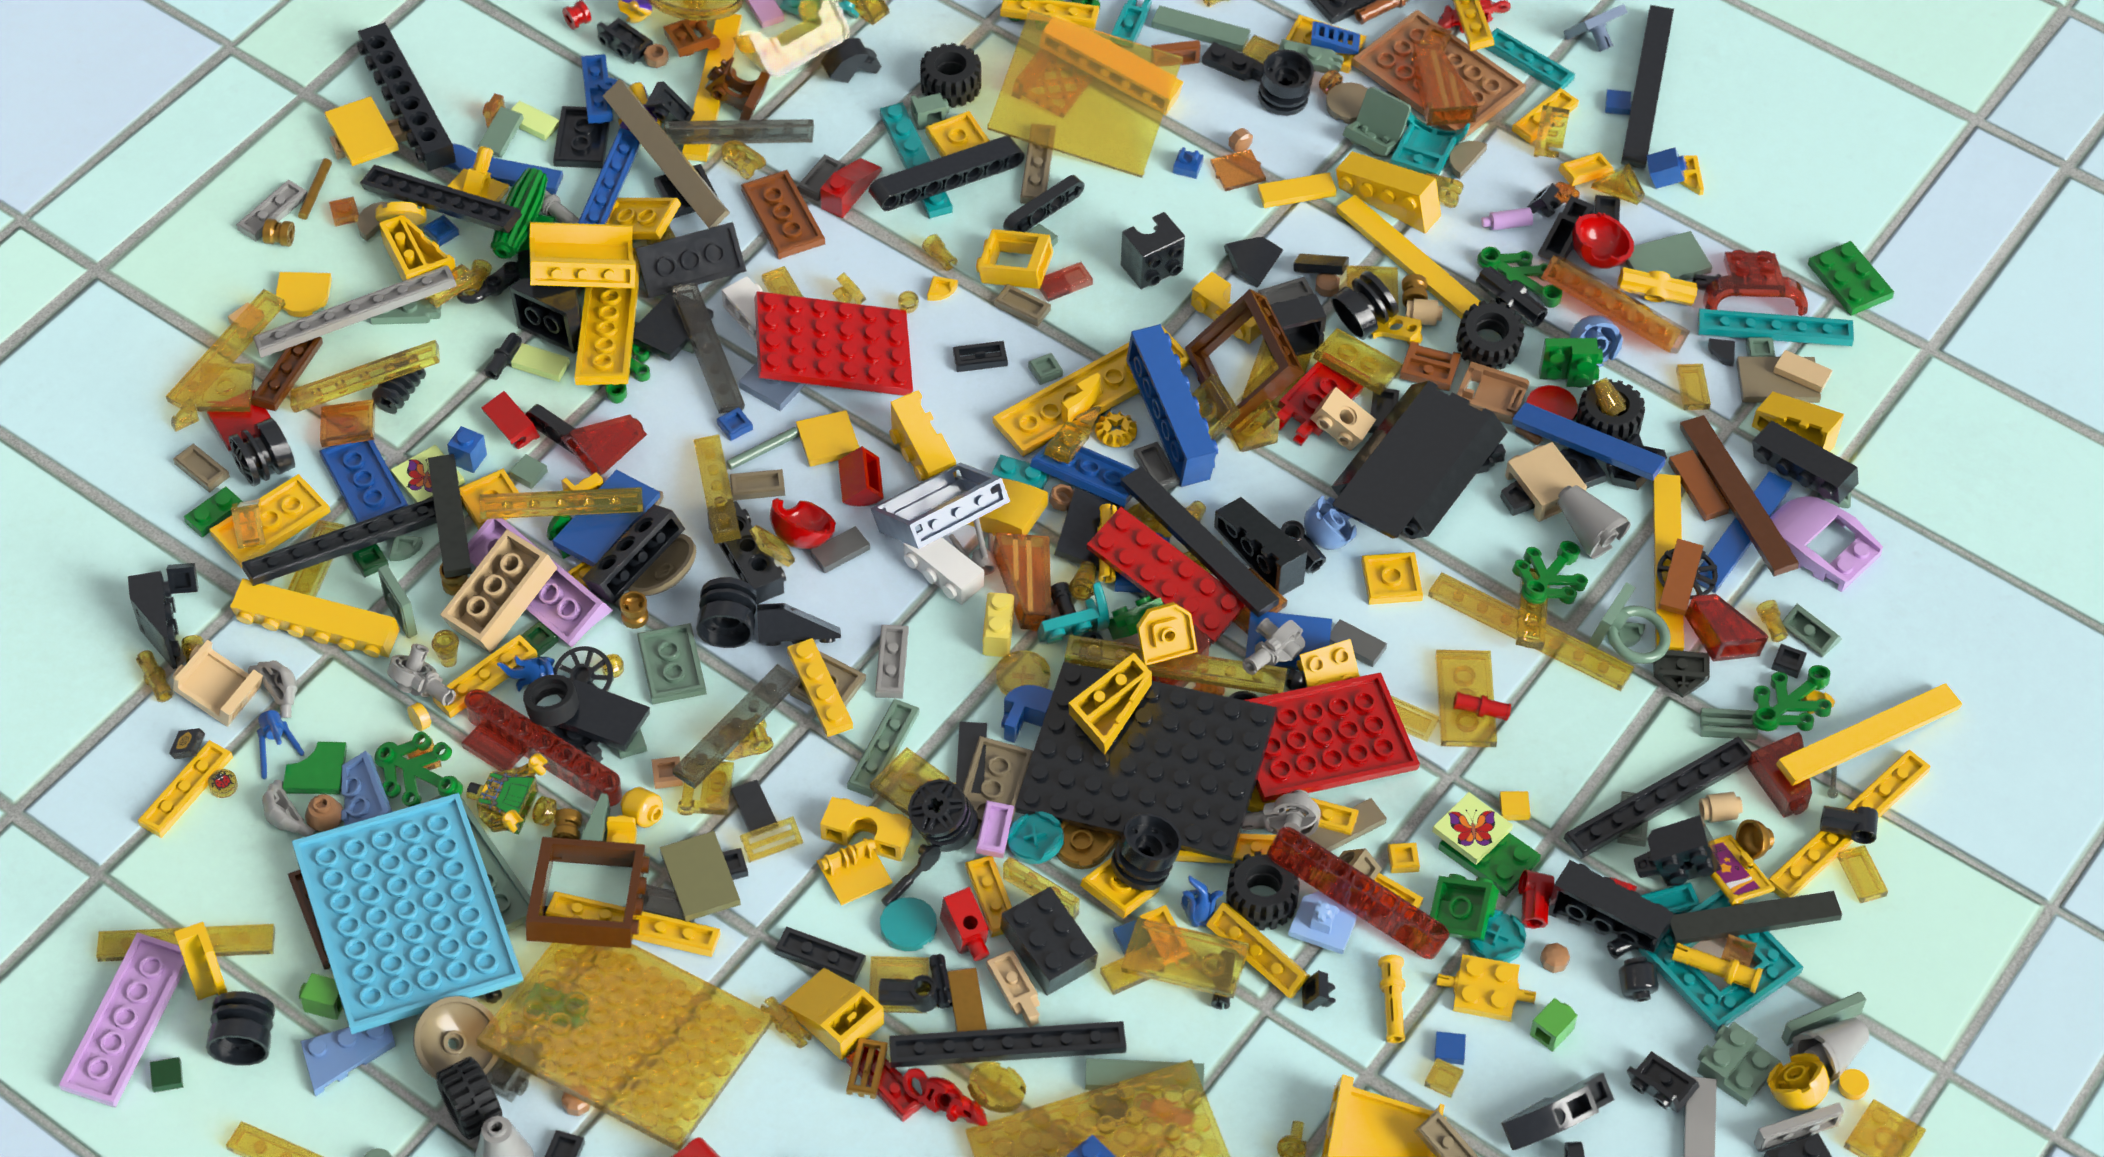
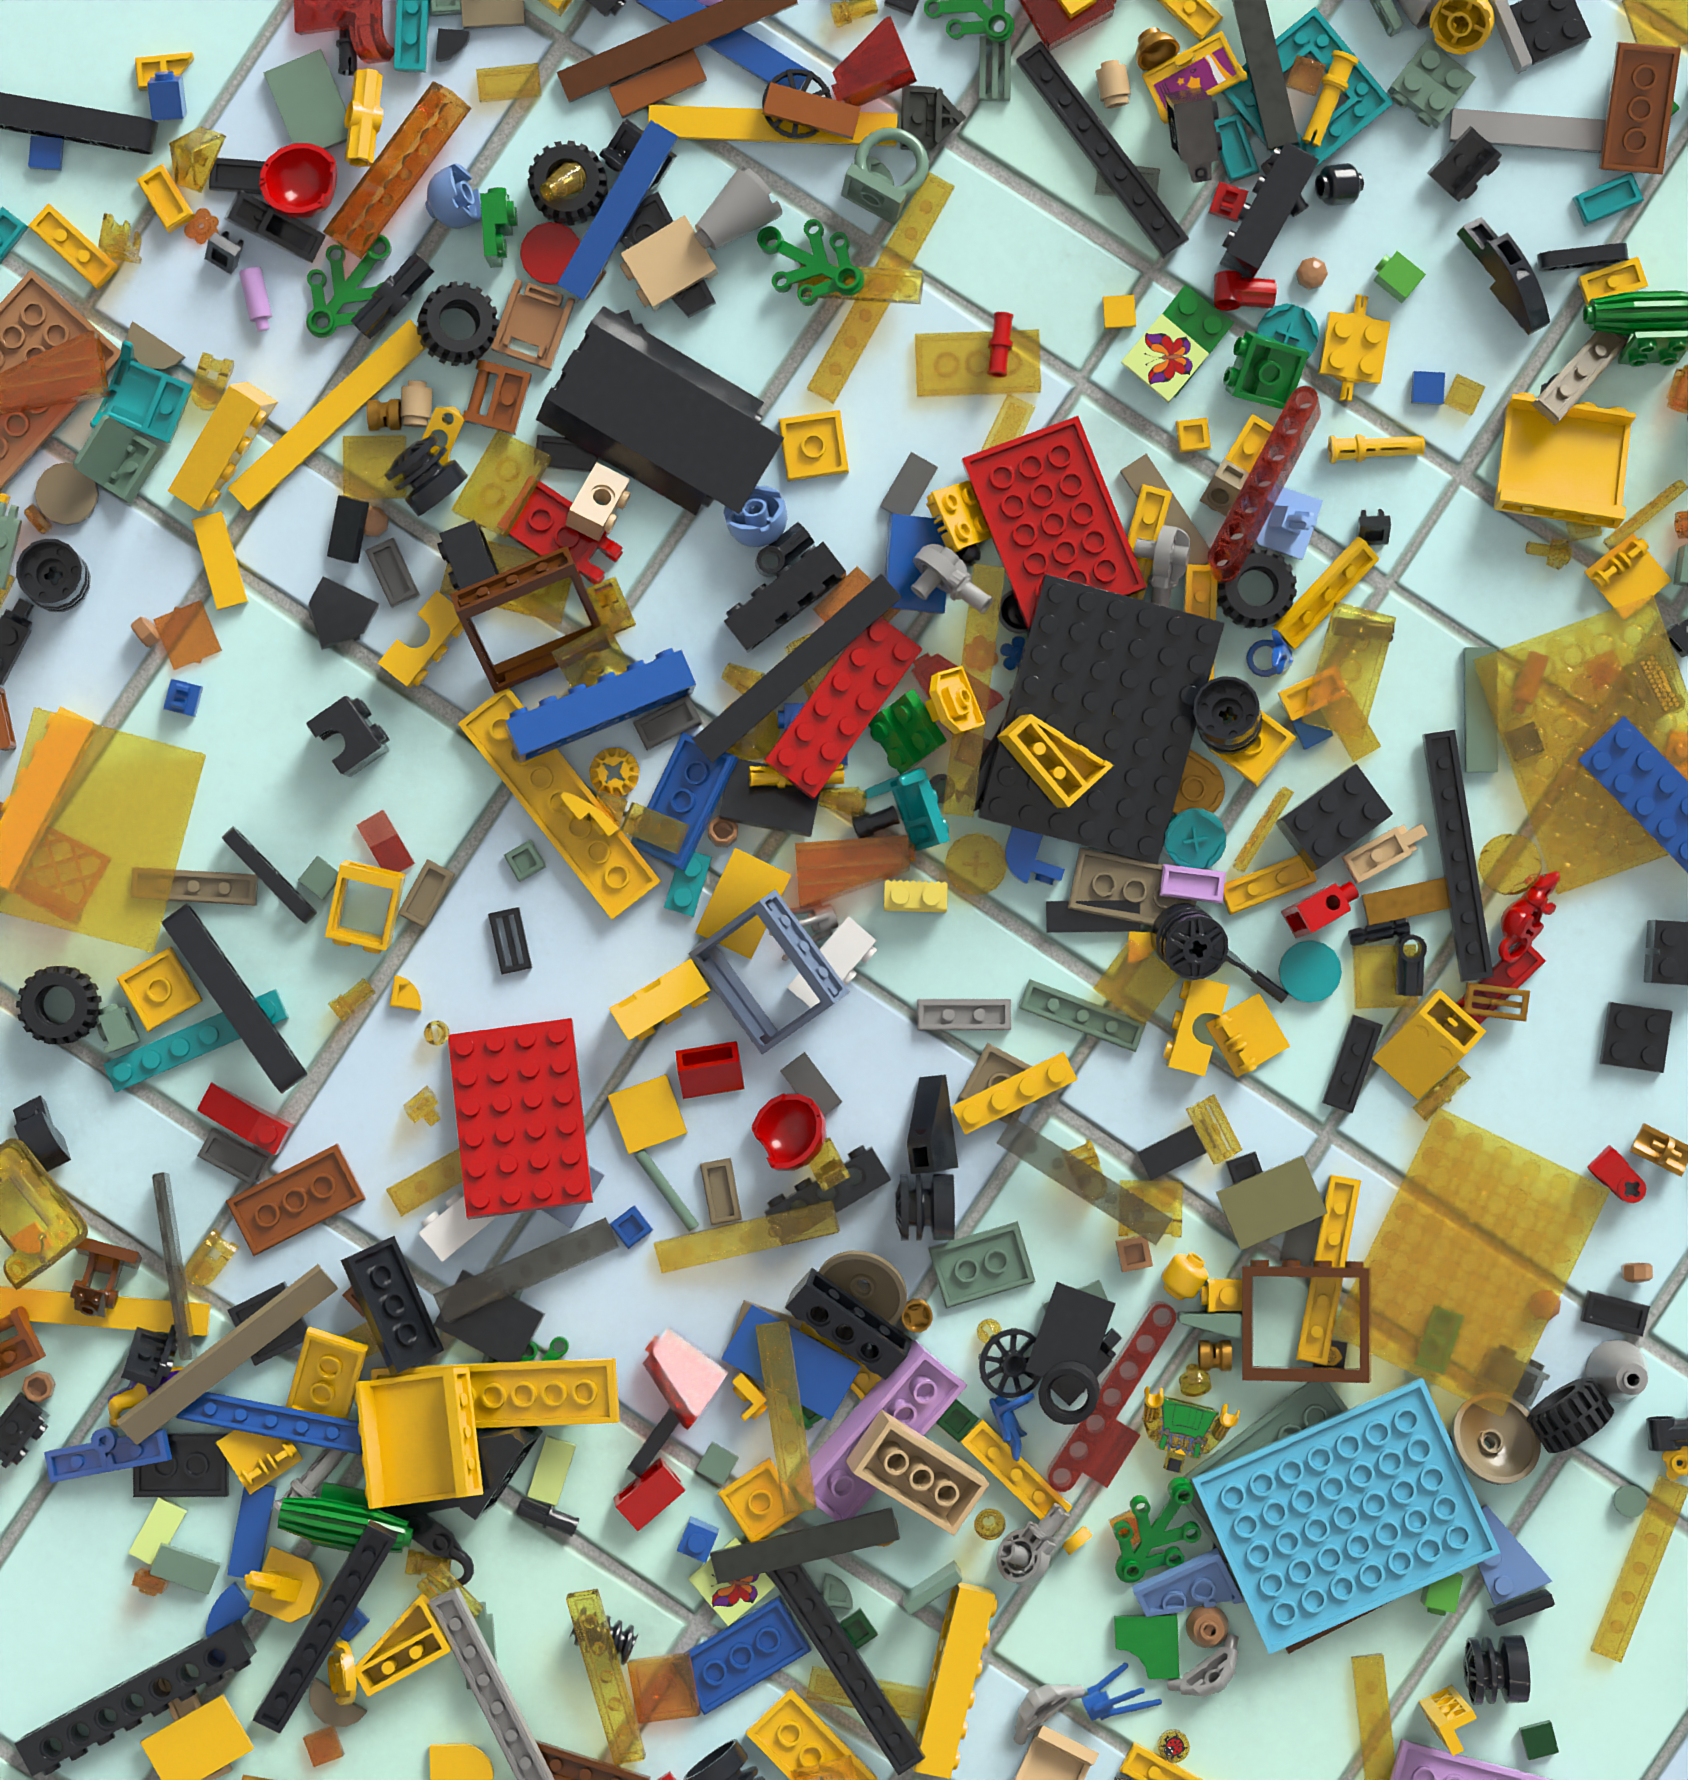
camera: 90 degrees left, 35 degrees up
none -> yellow hinge [216,1430,303,1495]
none -> black tile [1487,1589,1555,1626]

